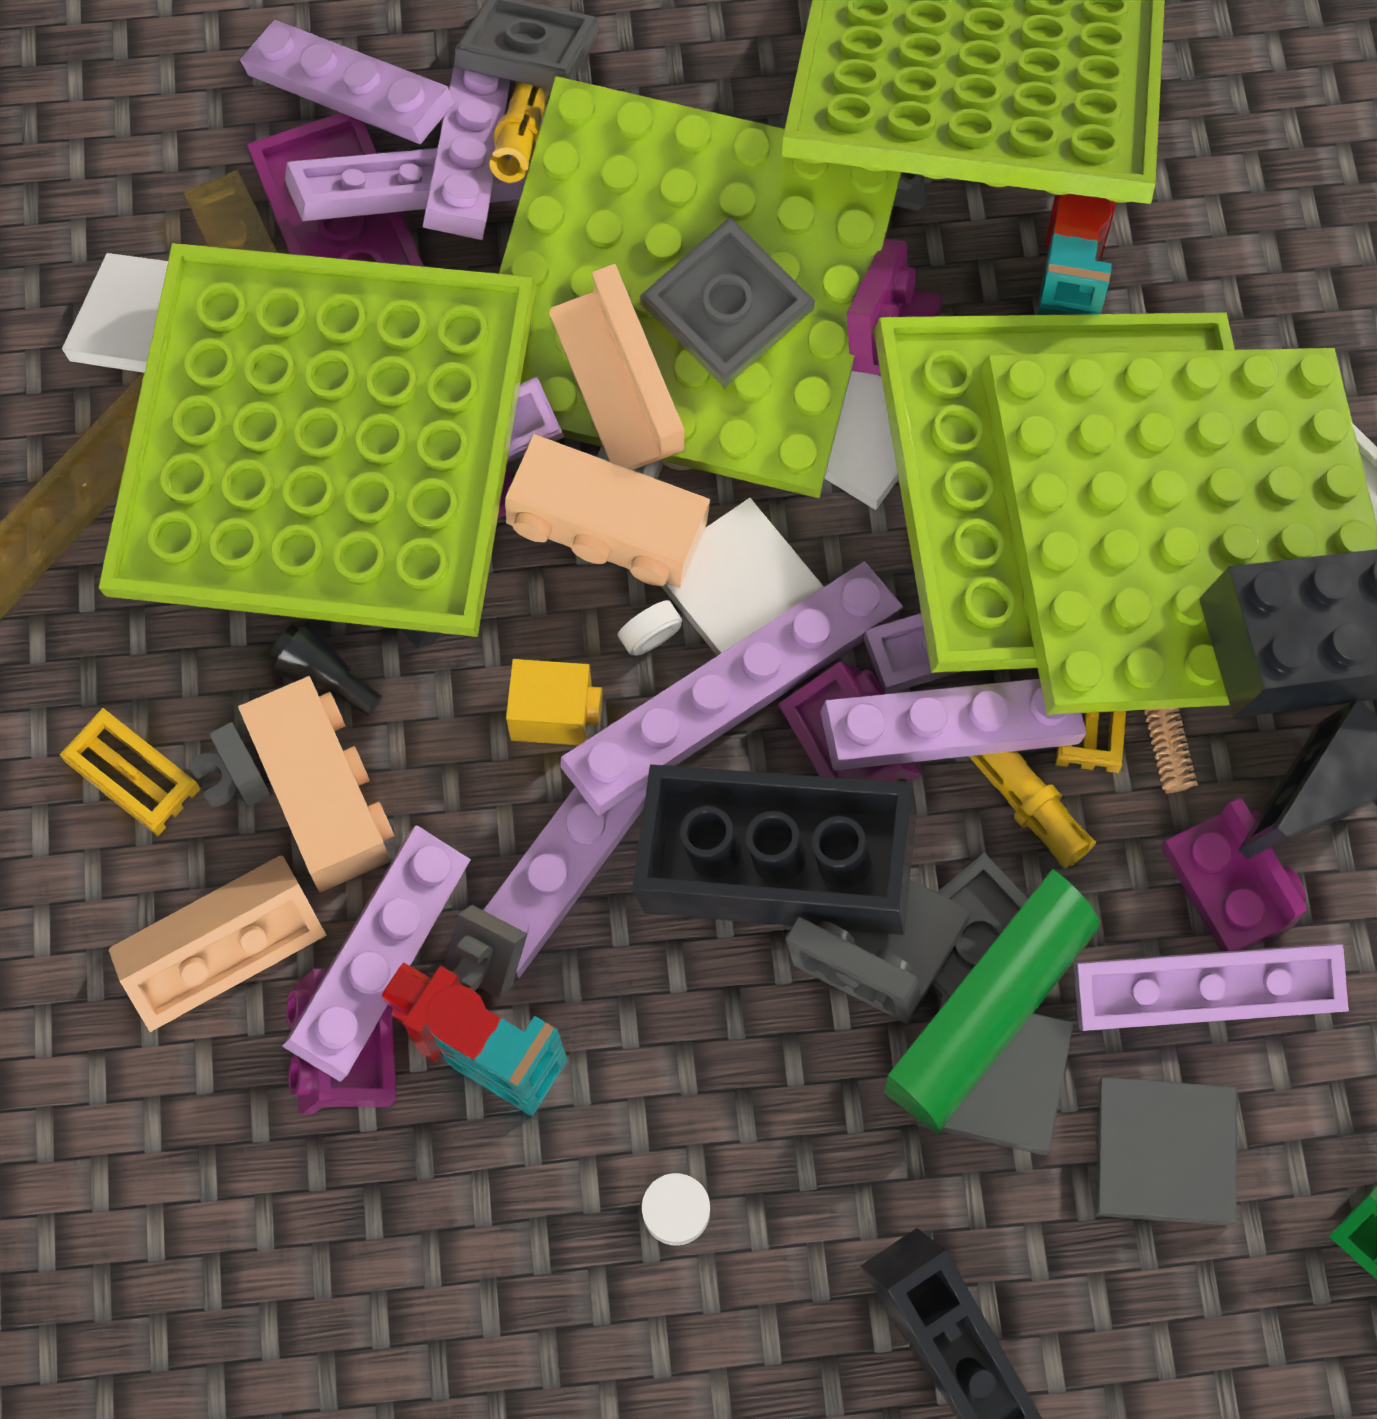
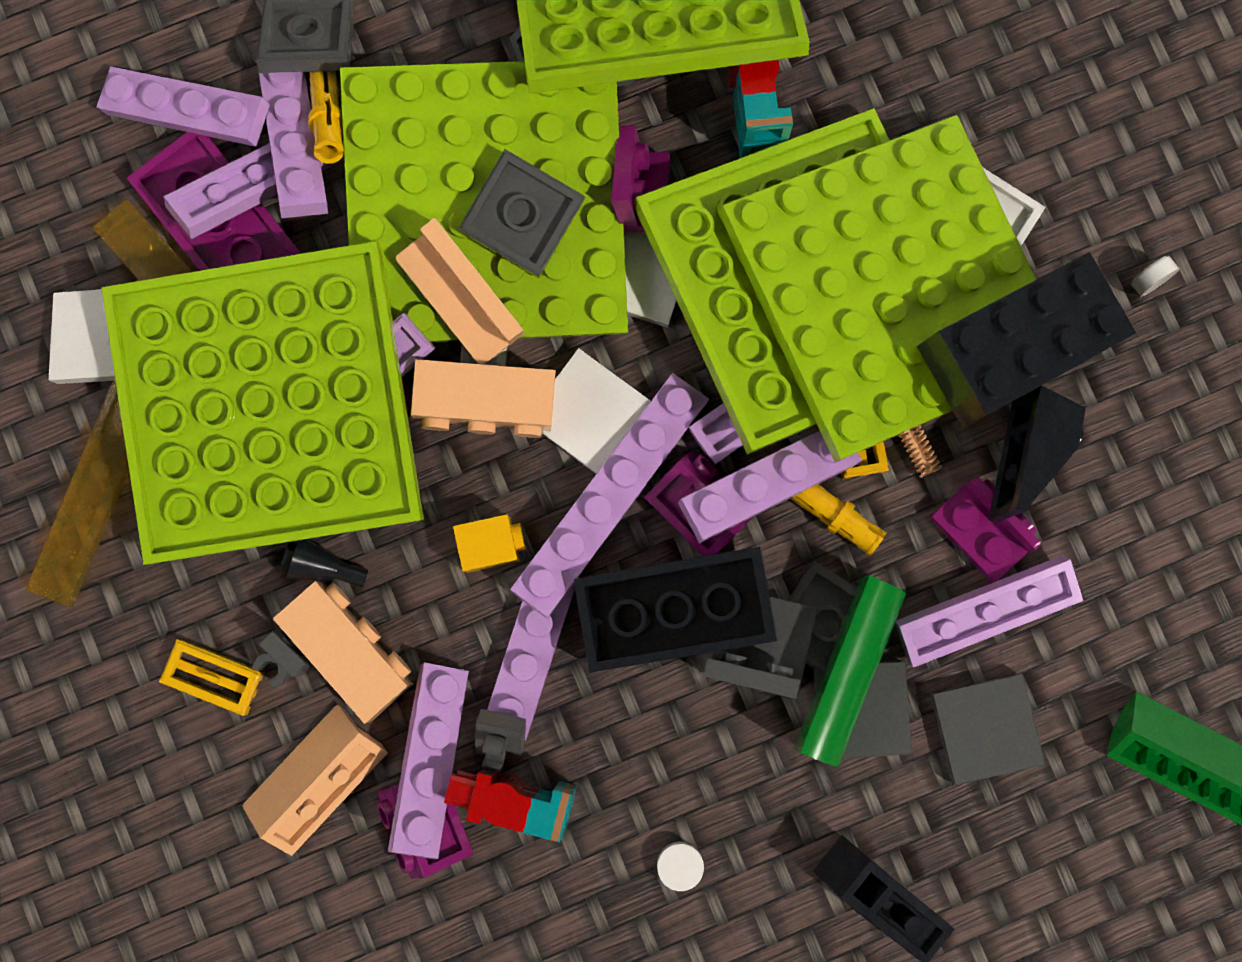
camera: 20 degrees left, 15 degrees up
white tile [618,600,682,656] -> none

